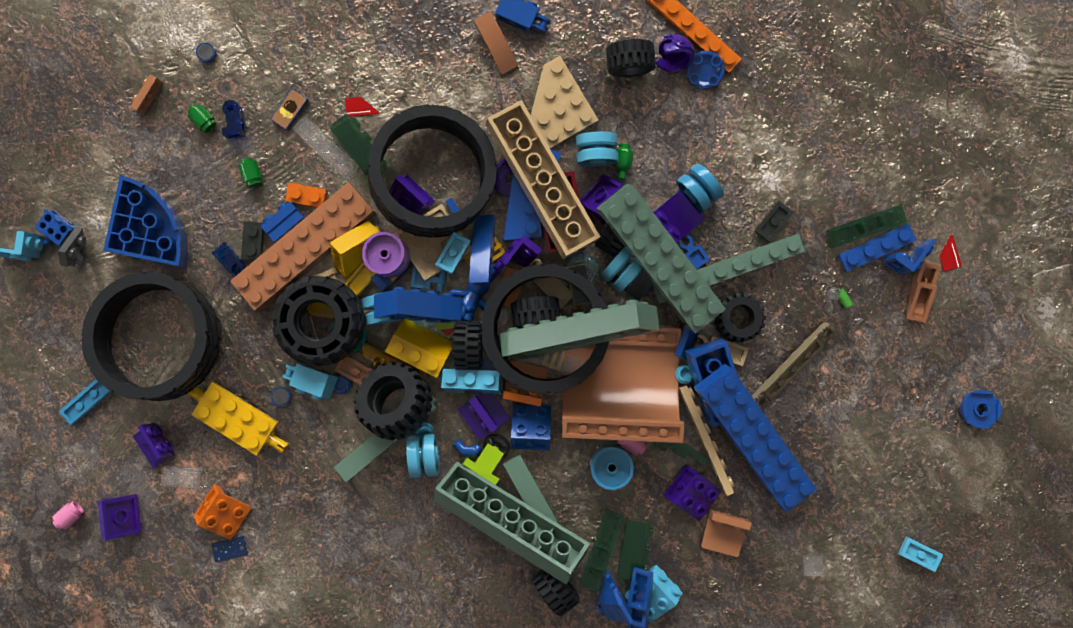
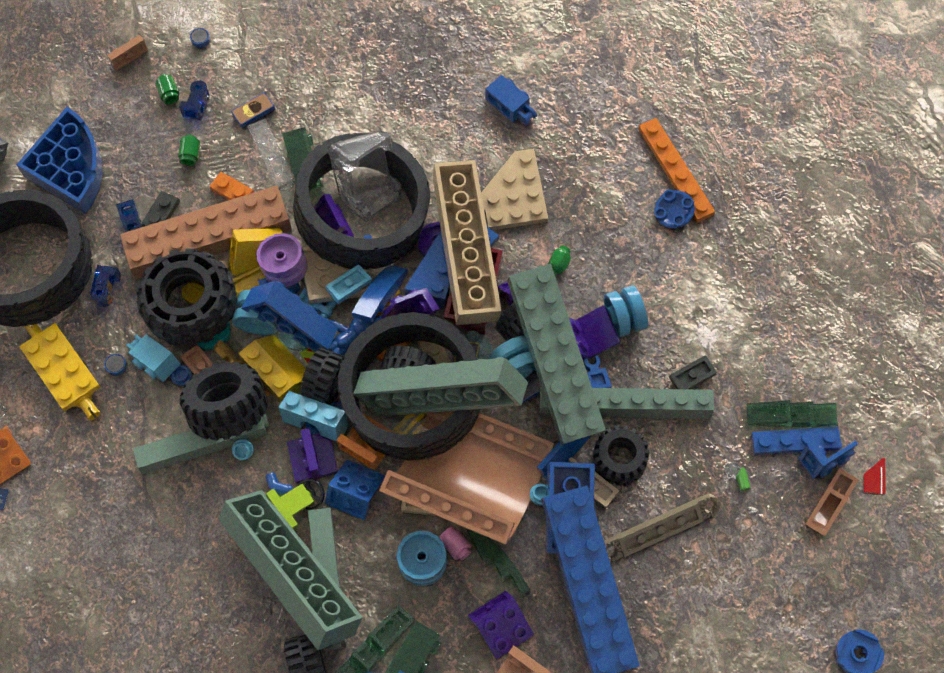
camera: 20 degrees right, 20 degrees down
blue brick [261,202,306,243] -> none
red sticker [345,97,379,117] -> none
medium azure wheel [406,434,440,479] -> none
nougat slope [474,11,518,76] -> none
medium azure wheel [576,131,619,167] -> none
black tyre [606,39,656,77] -> none
dark purple helmet [656,34,695,73] -> none
tan plate [678,385,735,496] -> none
none -> clear blue leg [90,265,122,307]
none -> clear windscreen [328,130,403,222]

